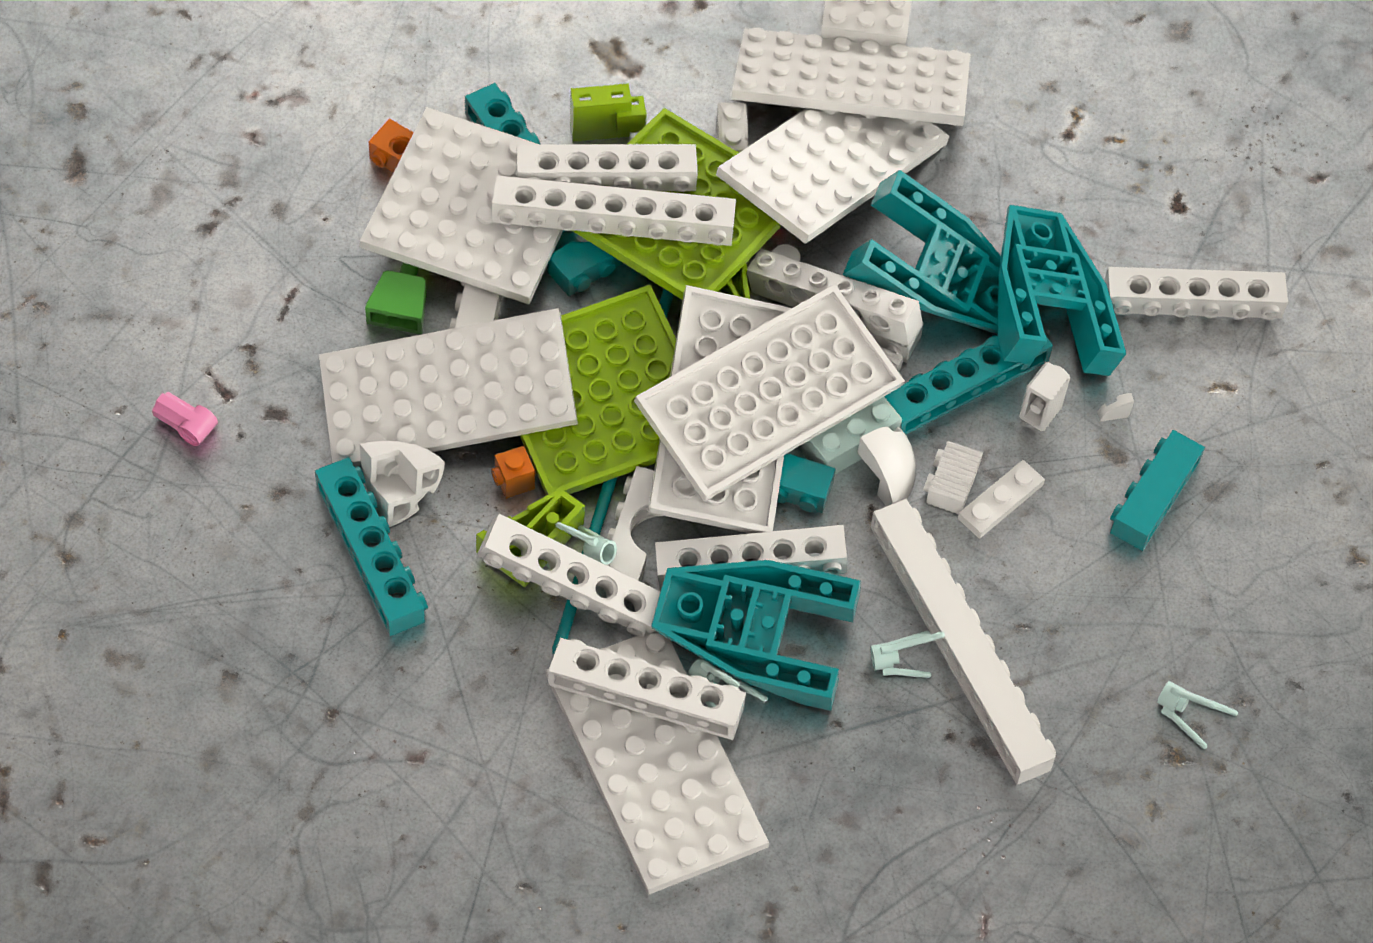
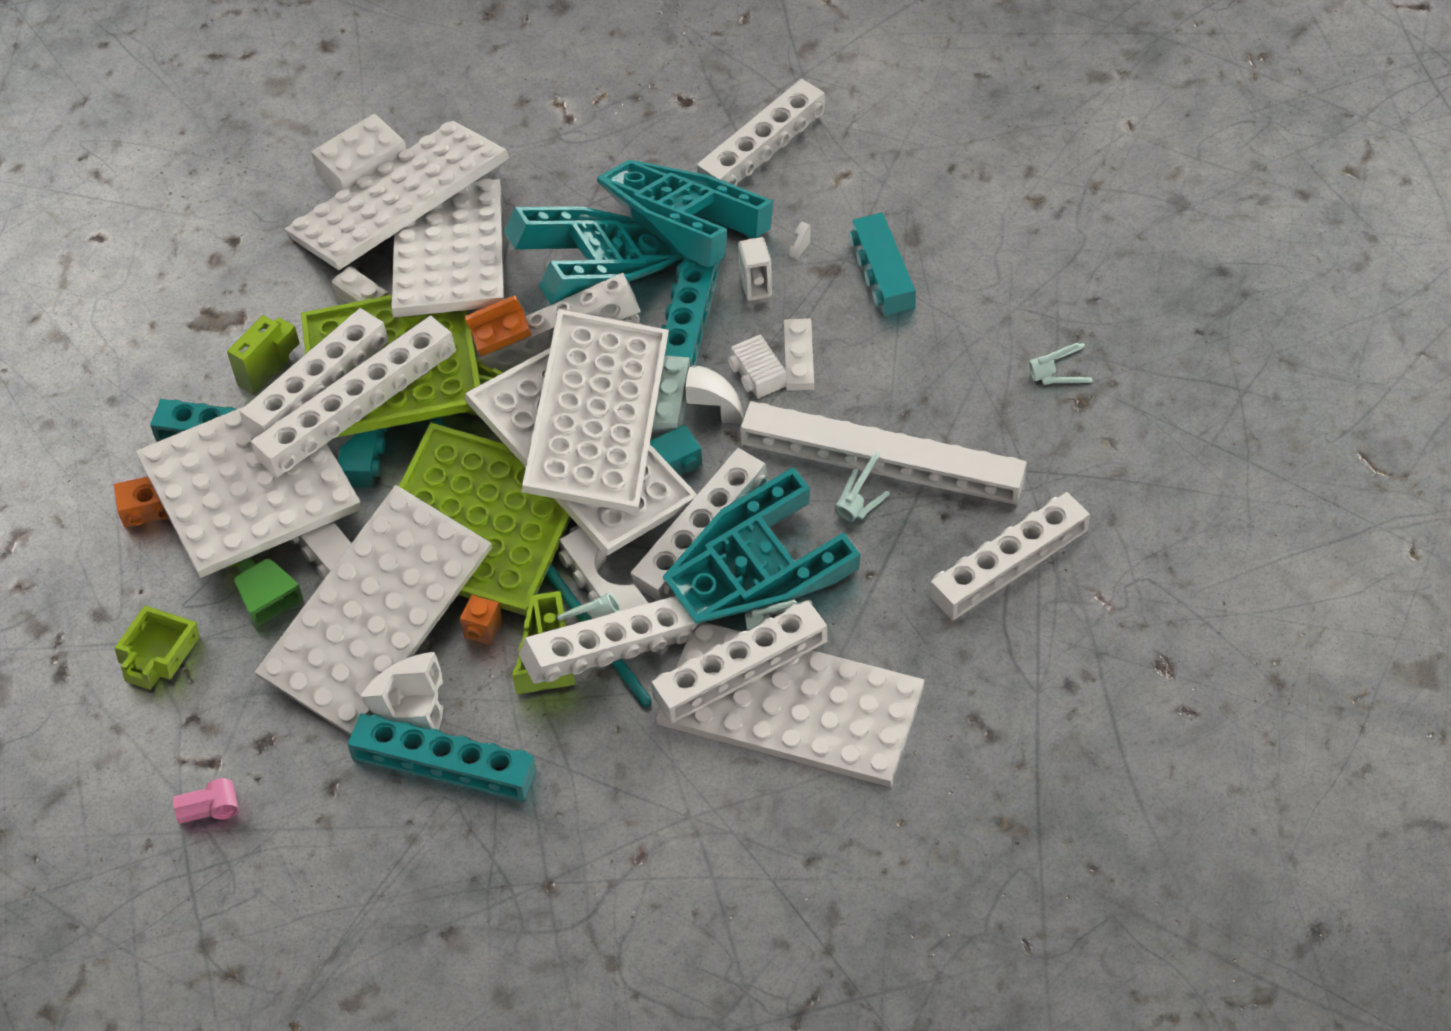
camera: 40 degrees left, 5 degrees down
none -> lime piece [114,605,200,690]
none -> orange bracket [465,296,532,357]
none -> white brick [930,492,1090,621]

